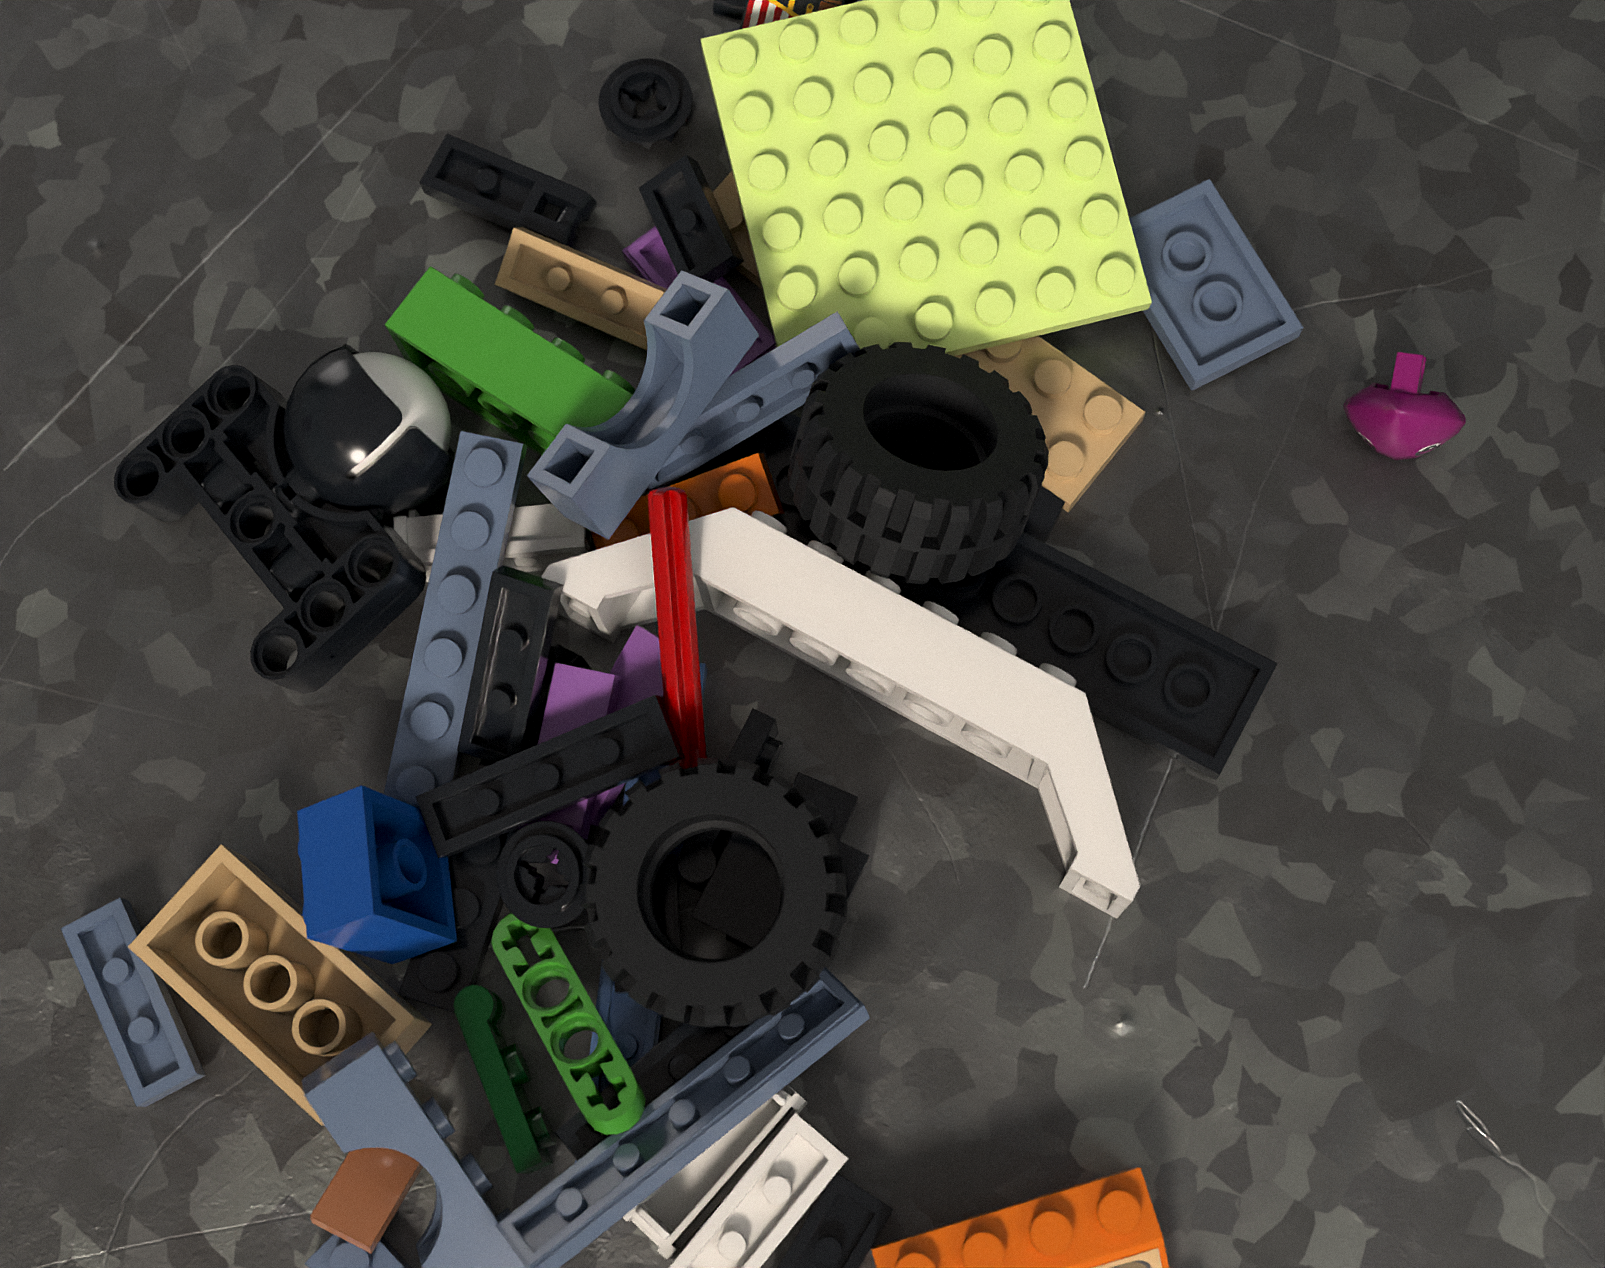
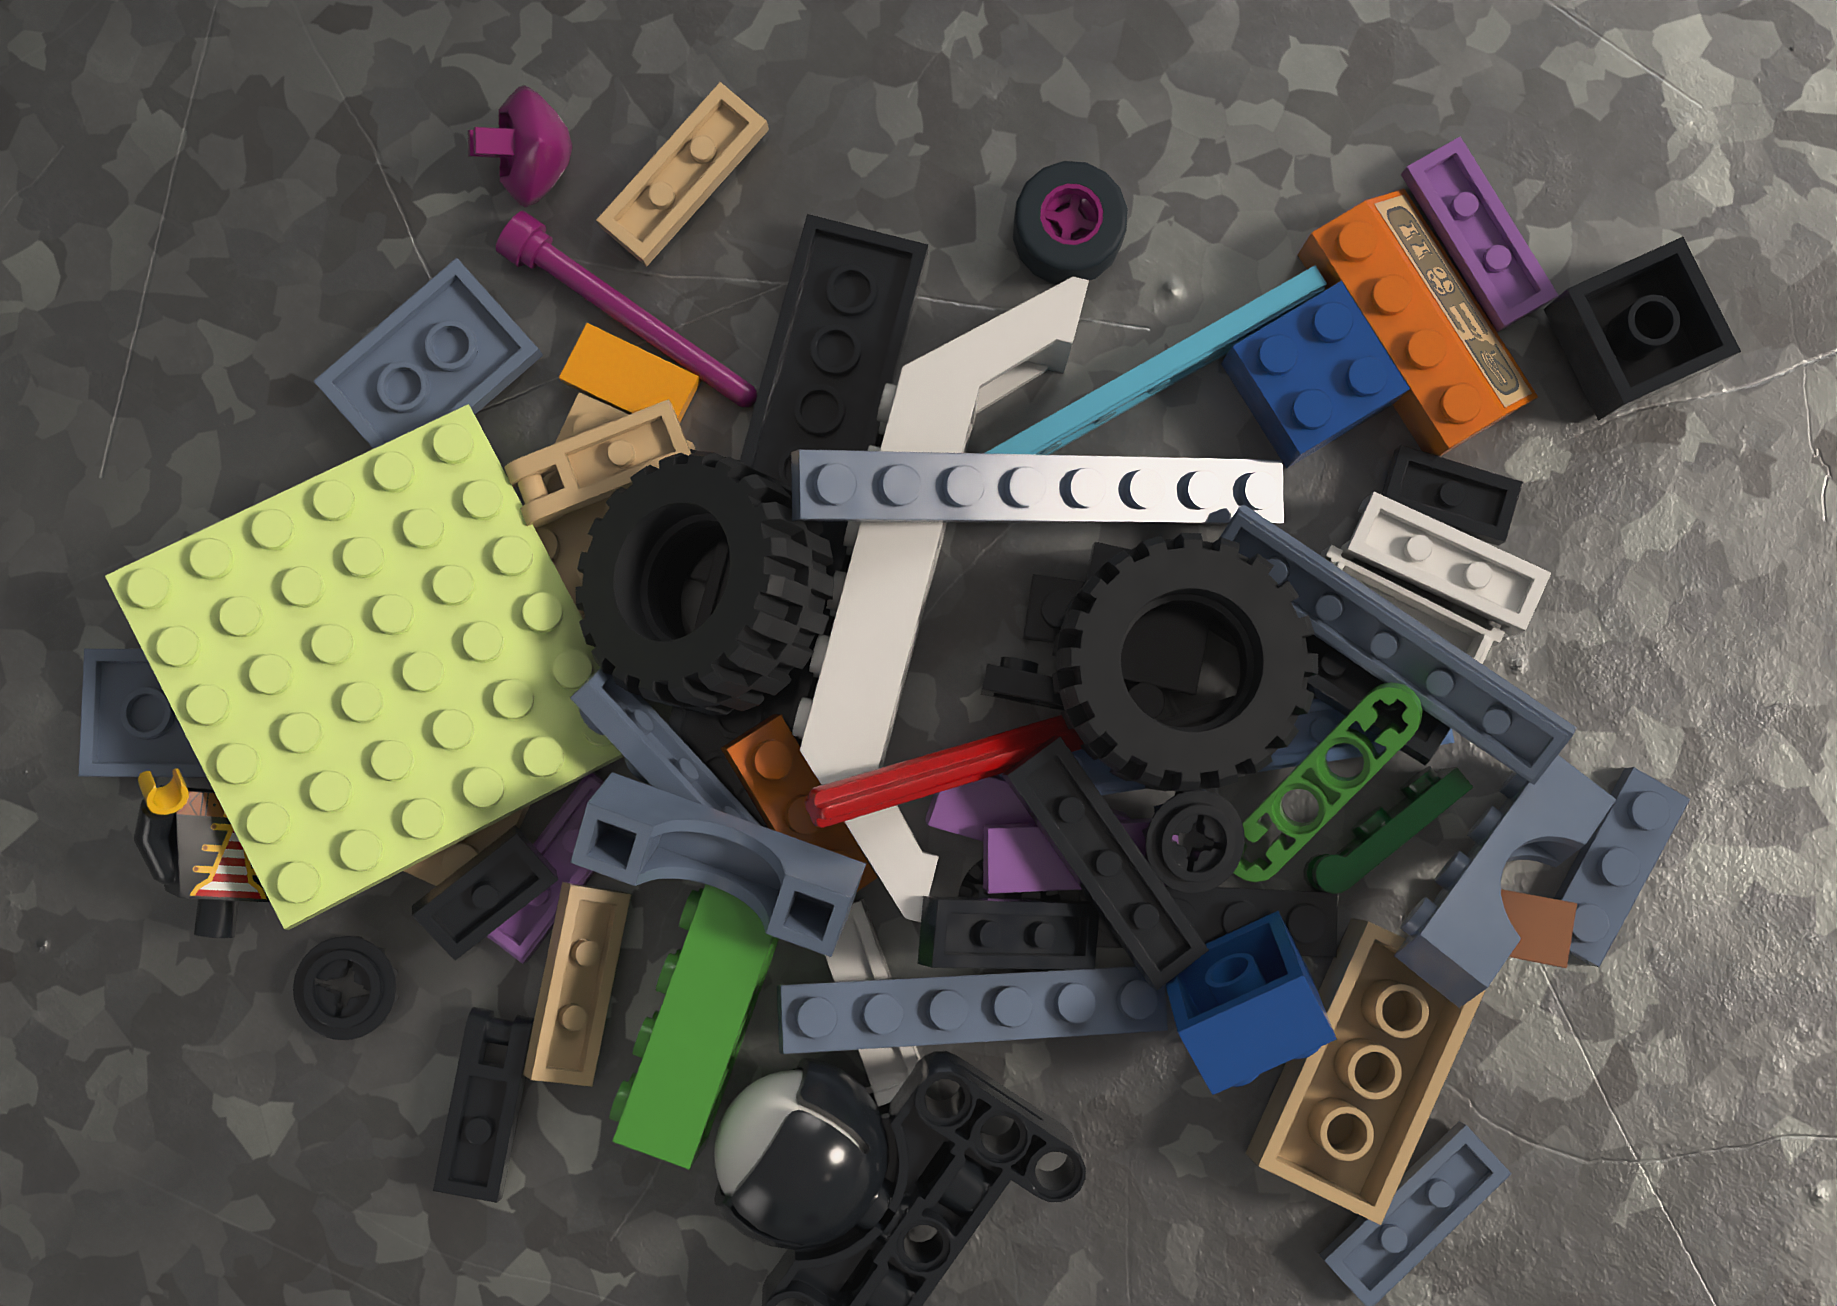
camera: 110 degrees left, 10 degrees up
none -> magenta piece [496,211,757,408]
none -> tan plate [504,399,692,528]
none -> light orange tile [559,323,701,423]
none -> tan plate [597,82,769,267]
none -> plate [791,449,1284,524]
none -> medium azure tile [985,265,1327,455]
none -> black wheel [1013,161,1128,284]
none -> blue brick [1221,281,1410,468]

